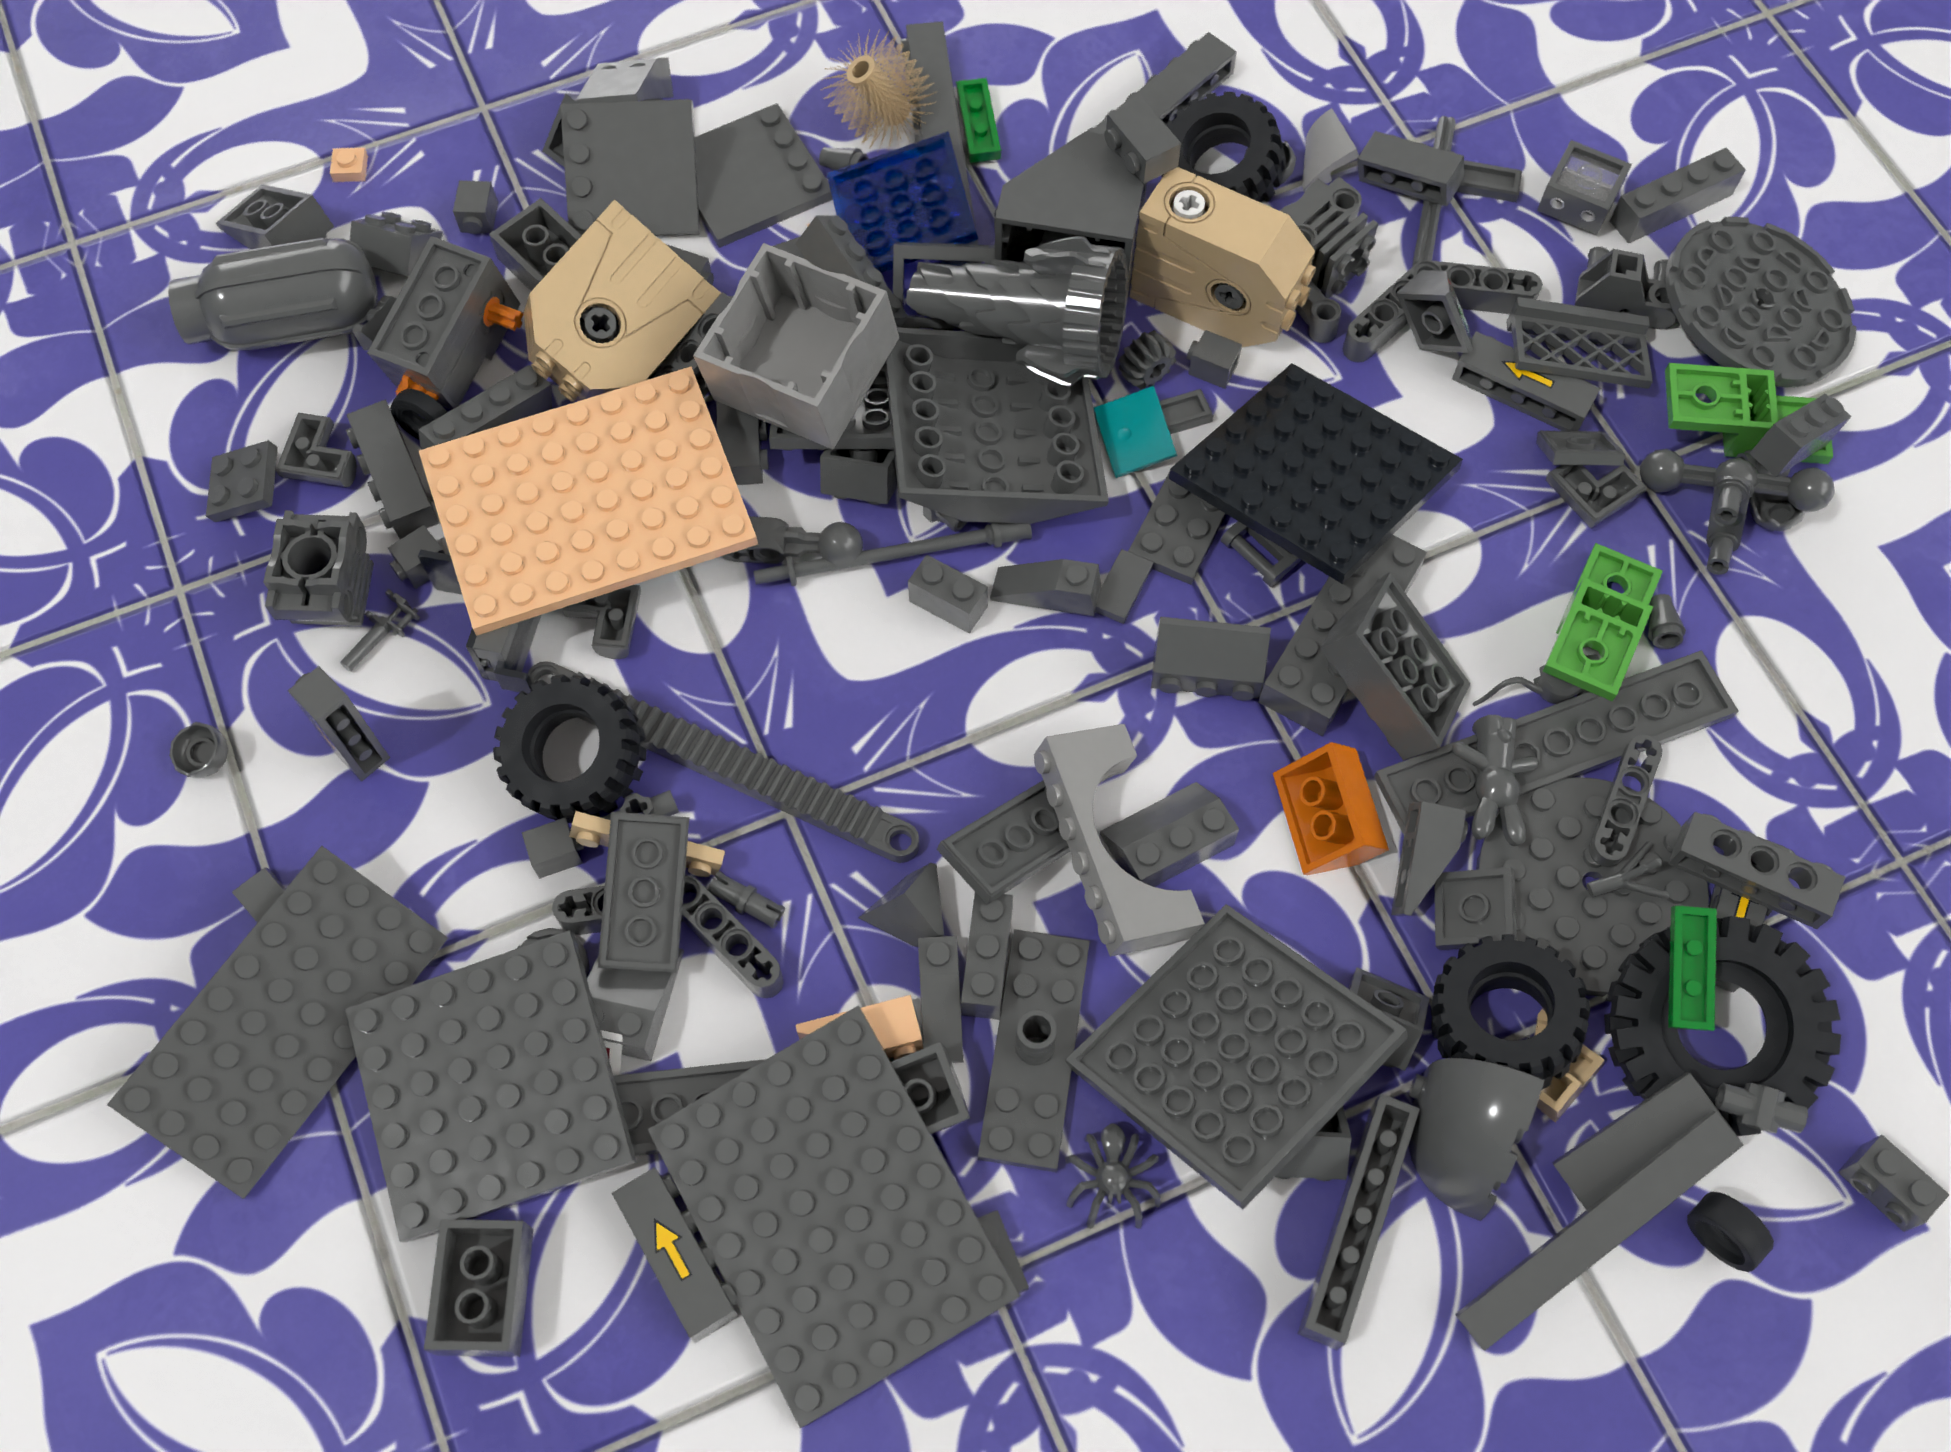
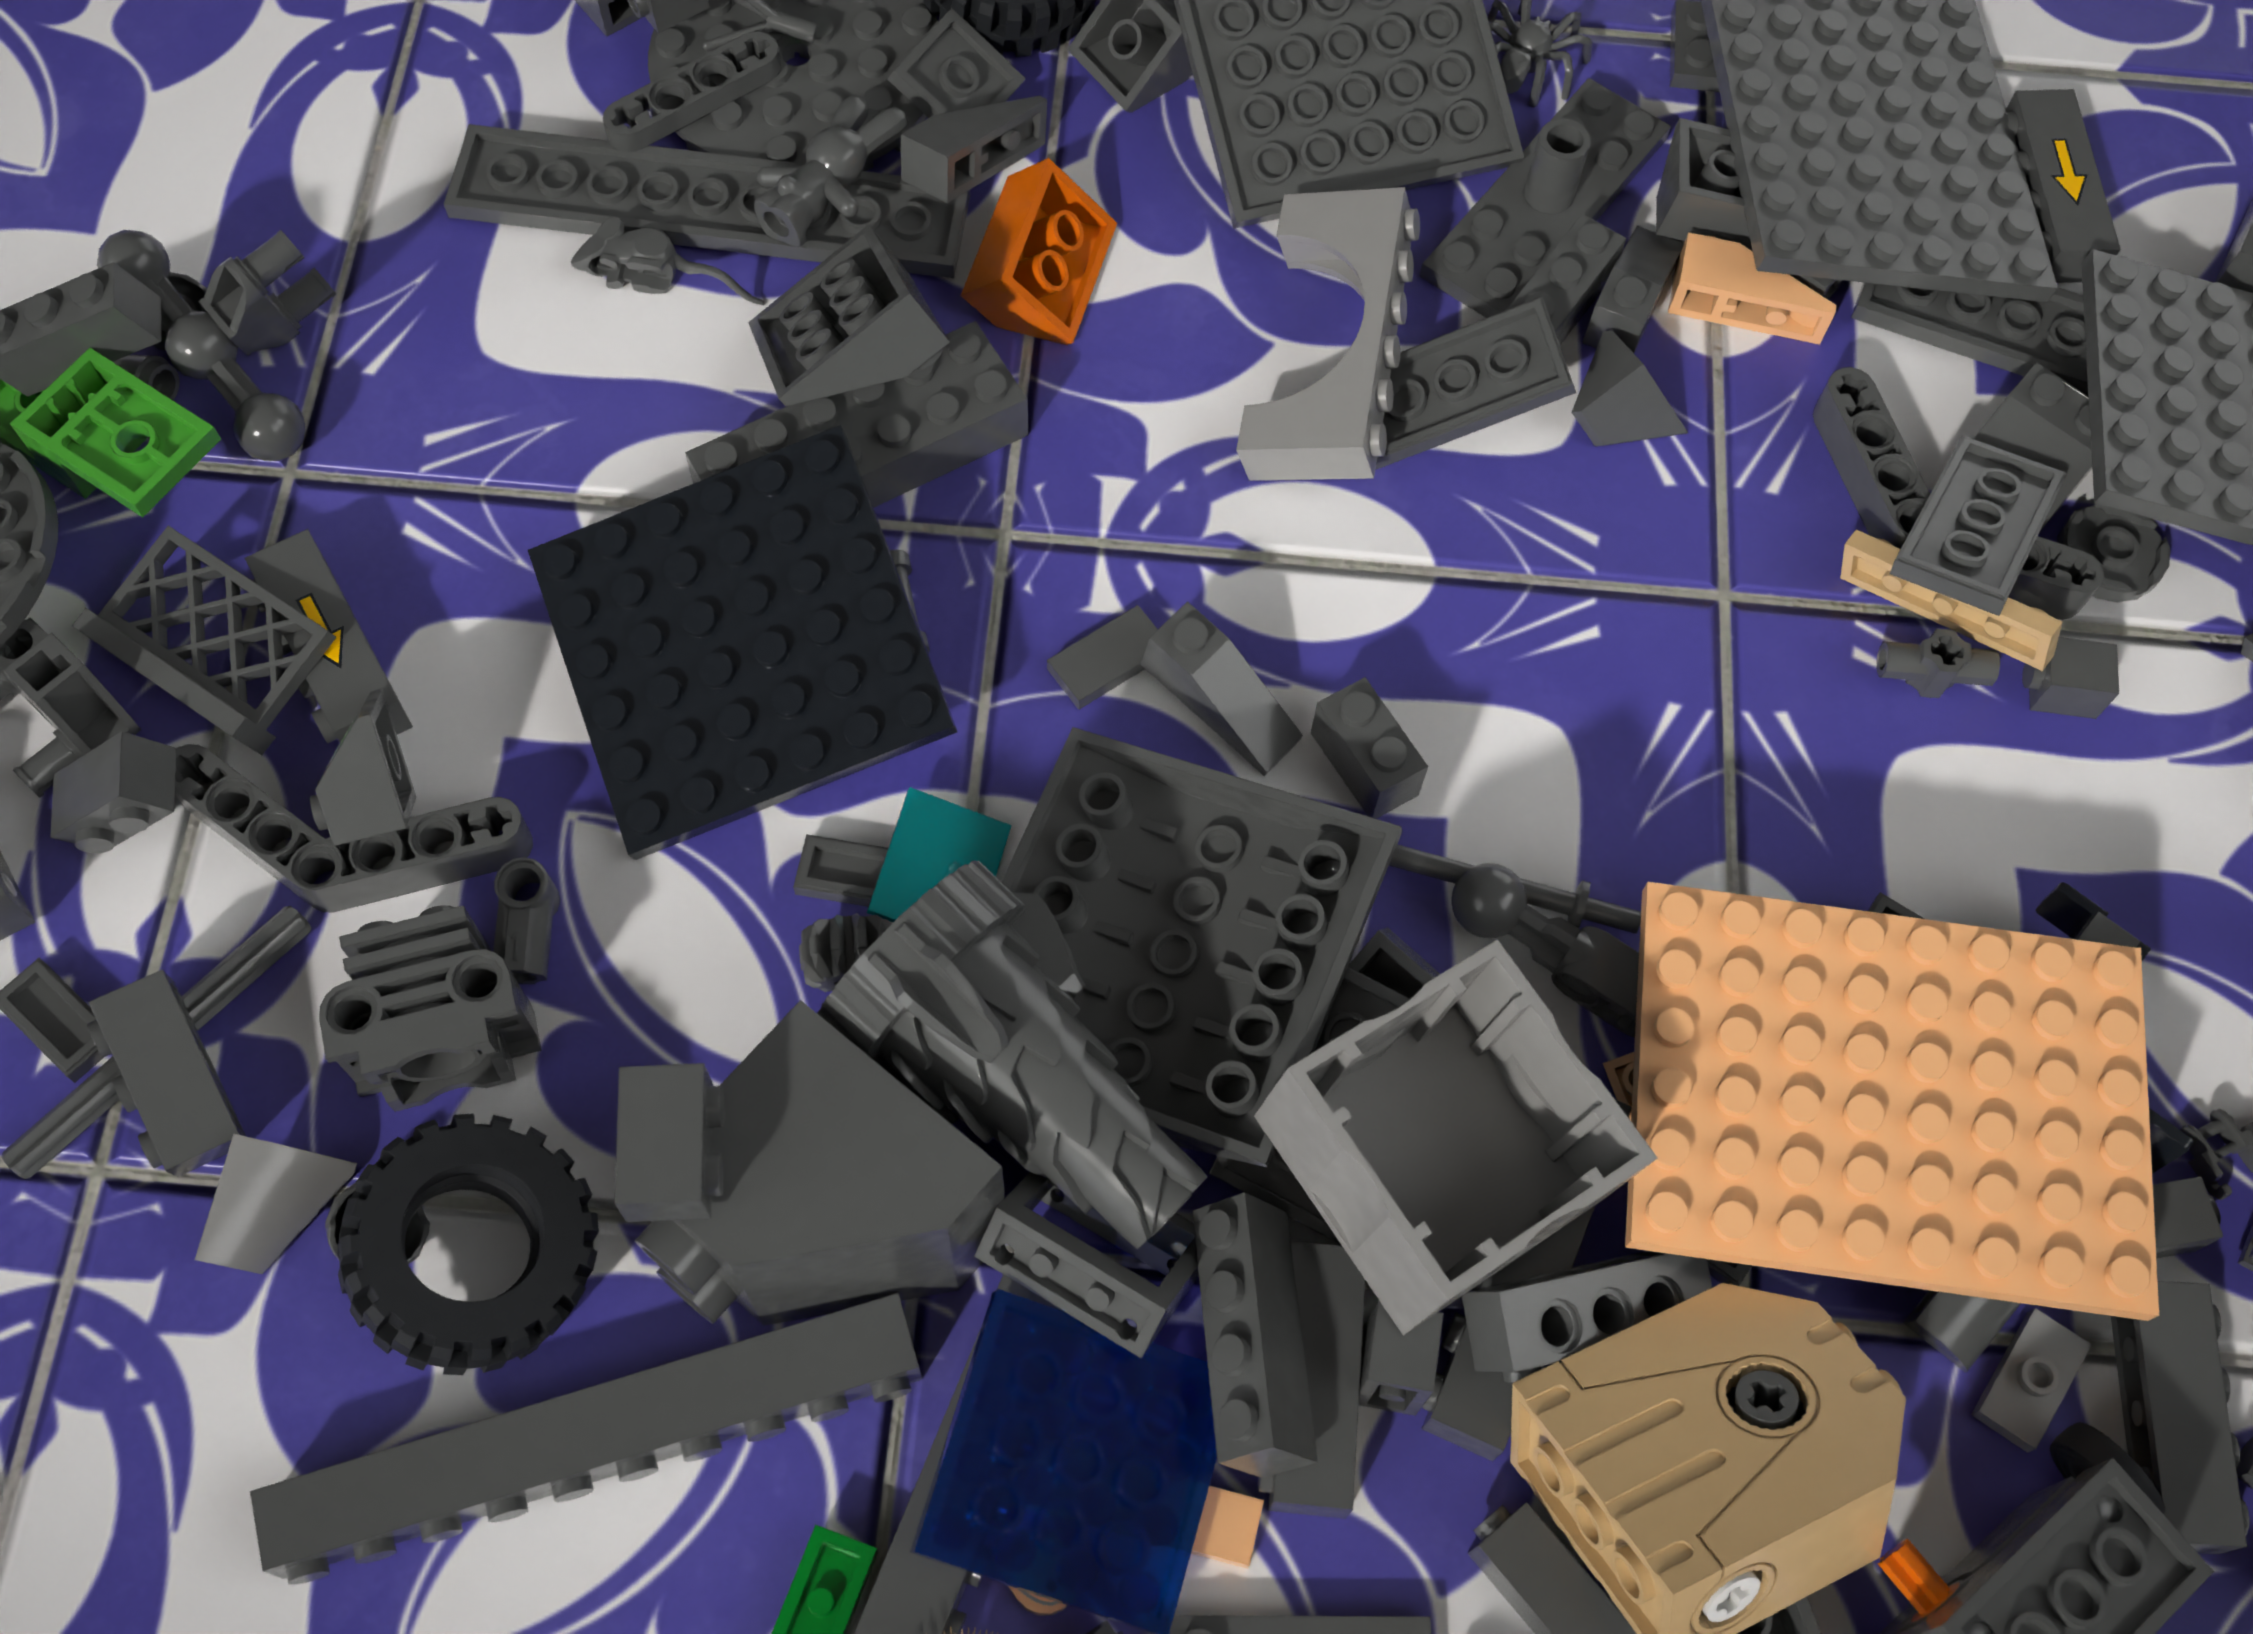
camera: 155 degrees left, 0 degrees up
dark grey brick [418,365,552,450] -> none
black tyre [493,674,647,823] -> none
dark grey gear [528,661,920,863] -> none
dark grey pin [707,871,785,929] -> none
dark grey slope [1100,782,1239,887] -> none
dark grey plate [1128,473,1226,585] -> none
tan piece [1130,167,1316,347] -> none
dark grey slope [1151,617,1271,701] -> none
dark grey brick [1186,330,1242,389] -> none
dark grey tile [1536,431,1625,466] -> none
bright green bracket [1542,543,1663,702] -> none
dark grey brick [1545,465,1647,528] -> none
dark grey cone [1648,594,1686,649] -> none
none -> dark grey brick [50,731,176,853]

